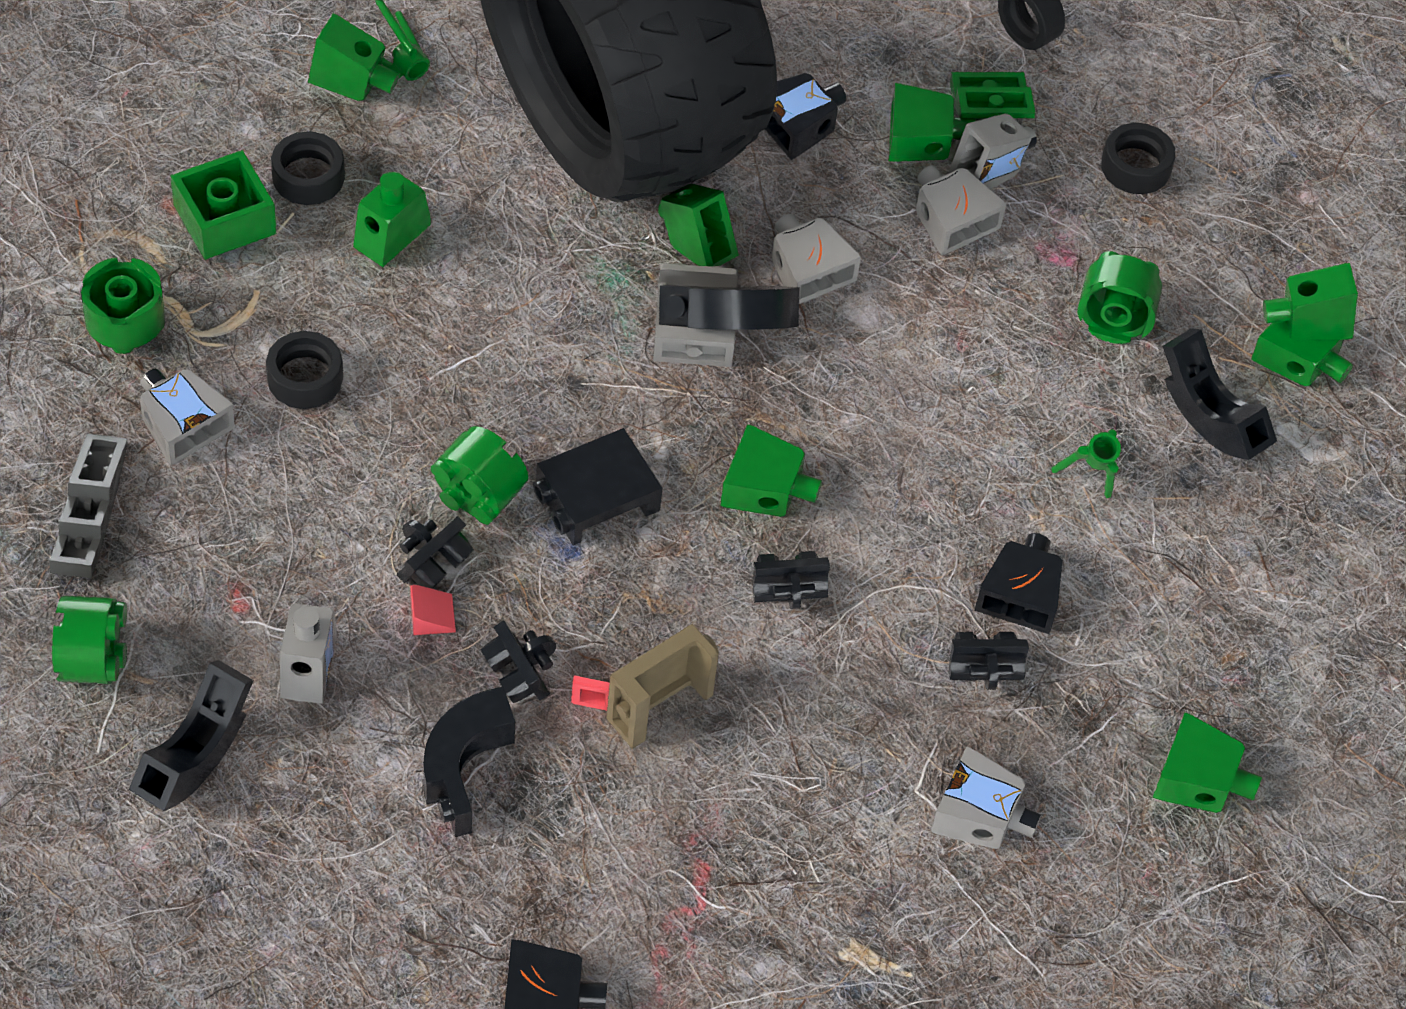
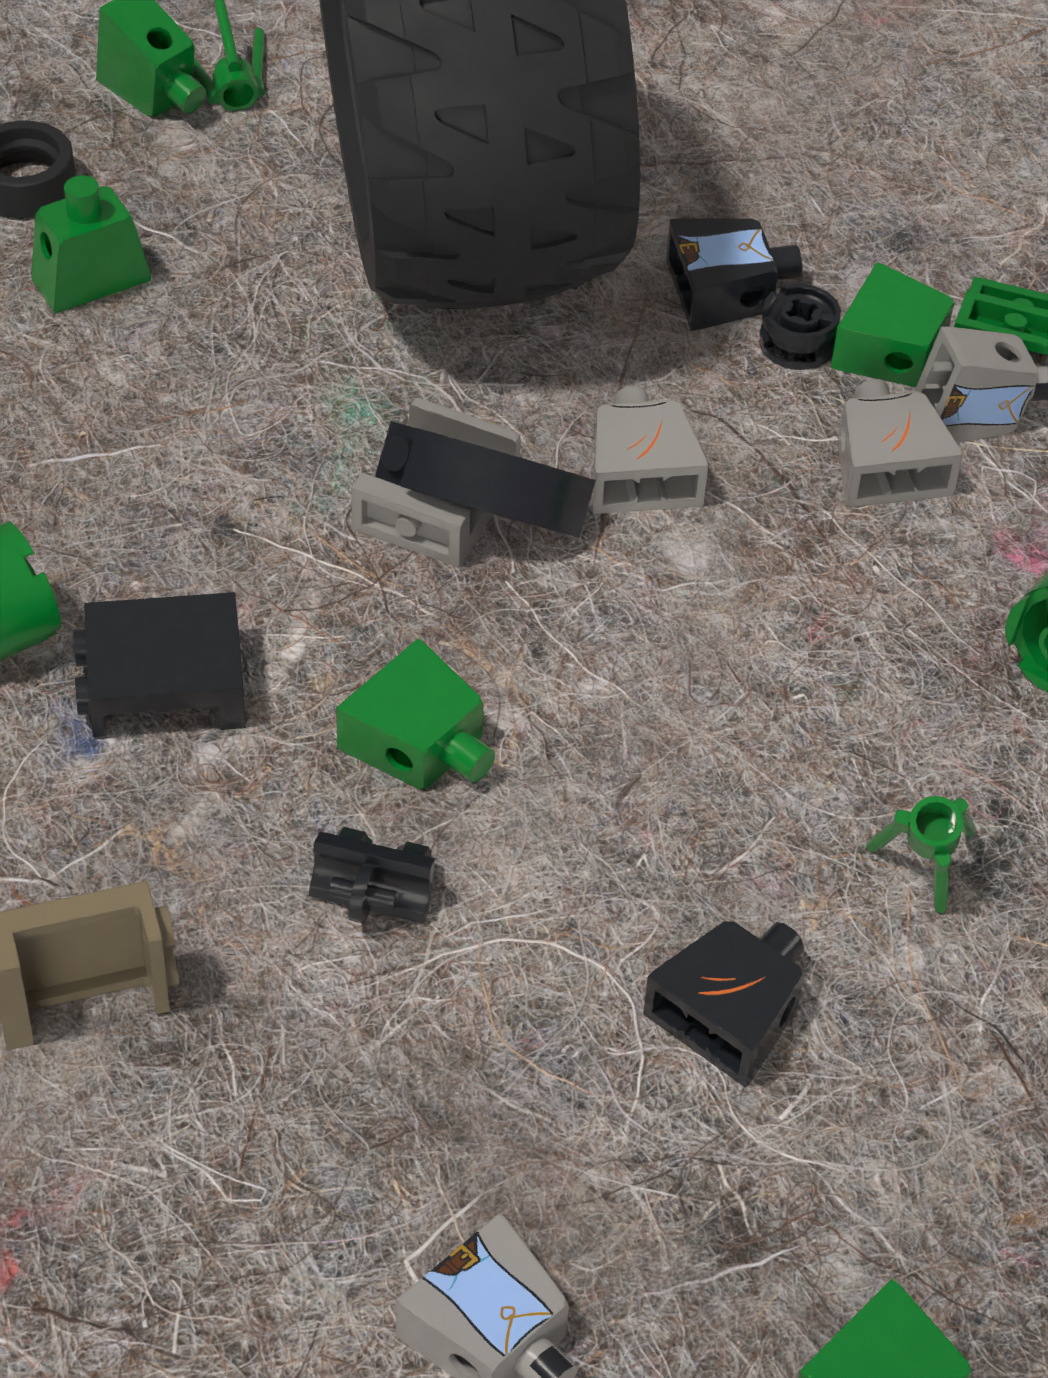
camera: 25 degrees right, 5 degrees down
green torso [658,184,739,267] -> none
black hips [948,632,1029,690] -> none
none -> black wheel [759,283,841,370]

